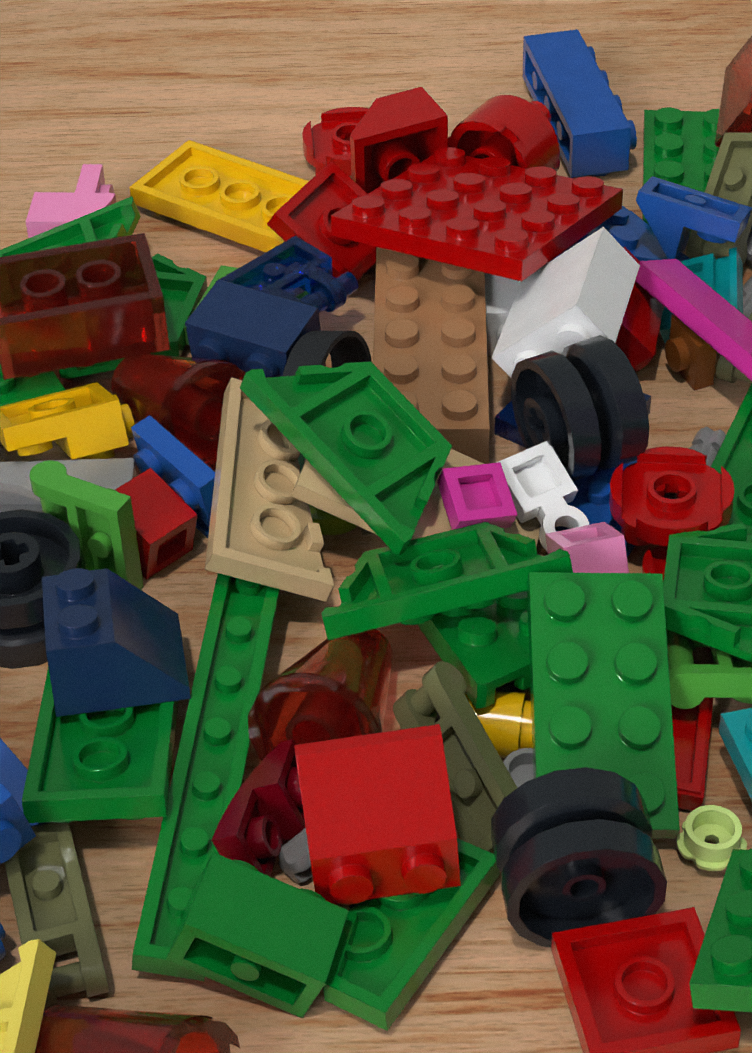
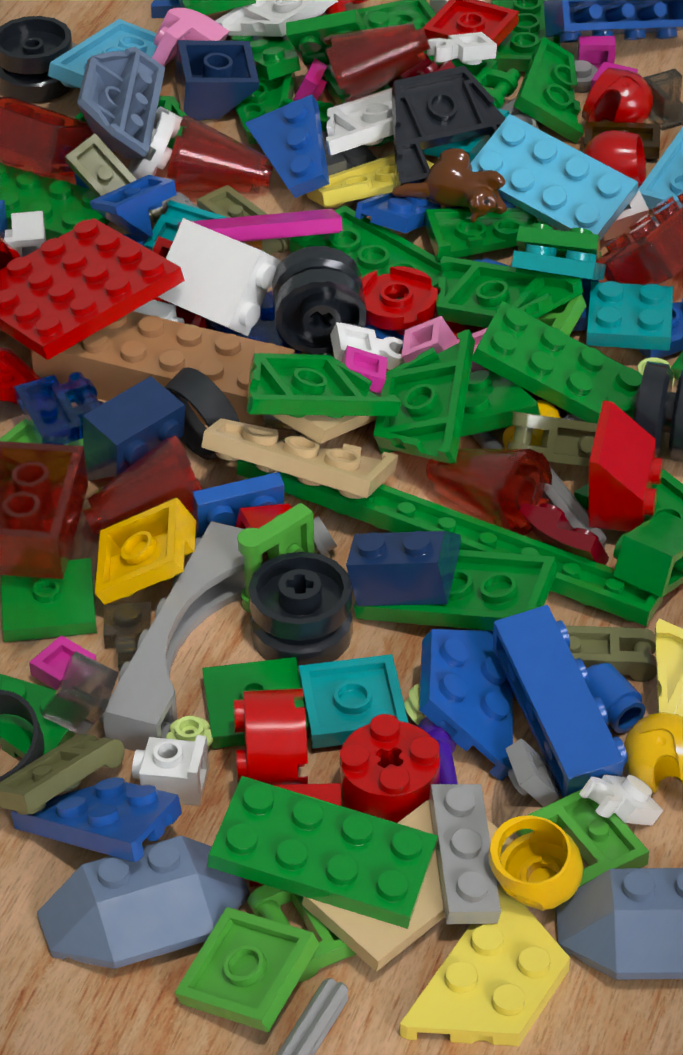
camera: 70 degrees left, 0 degrees up
none -> white brick [4,211,46,257]
none -> light grey plate [313,516,337,557]

